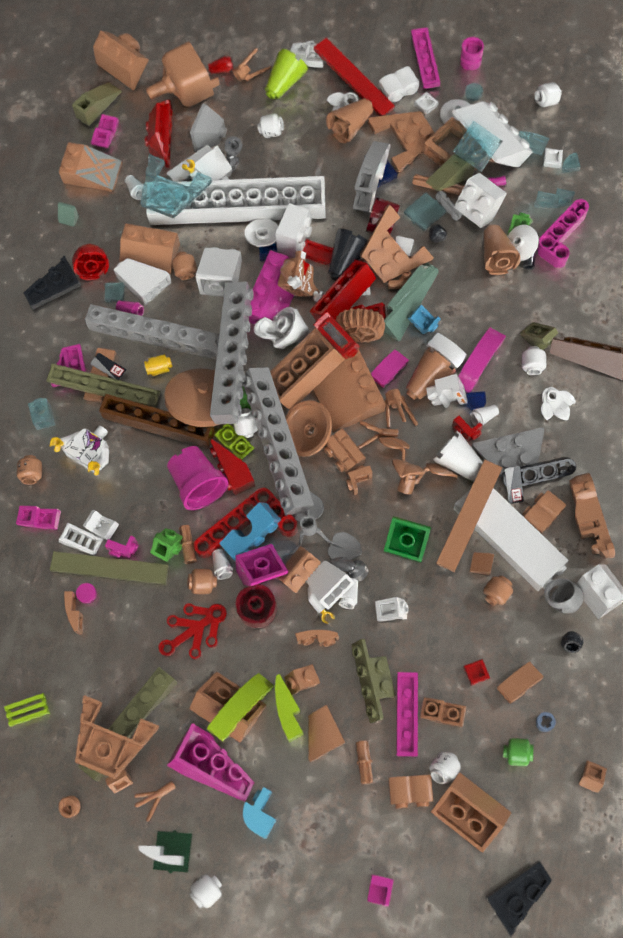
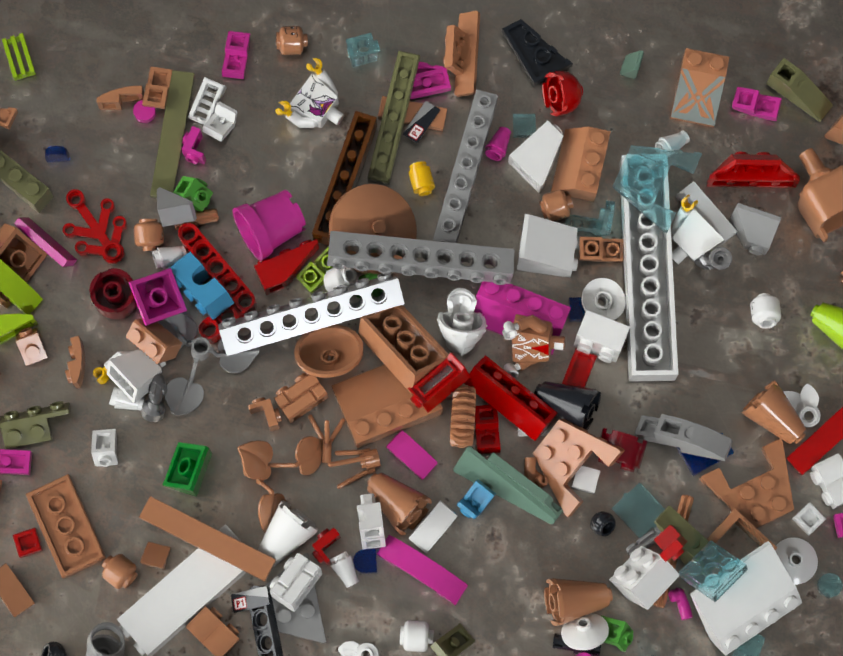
camera: 85 degrees right, 5 degrees up
none -> dark pink tile [14,217,77,267]
none -> nougat tile [25,474,106,579]
none -> clear blue tile [45,146,70,162]
none -> nougat slope [142,67,172,109]
none -> light grey slope [157,187,197,227]
none -> white brick [270,553,322,612]
none -> nougat bracket [443,11,480,97]
none -> clear light blue bracket [565,200,615,236]
none -> nougat slope [579,237,623,262]
none -> red bracket [654,525,687,562]

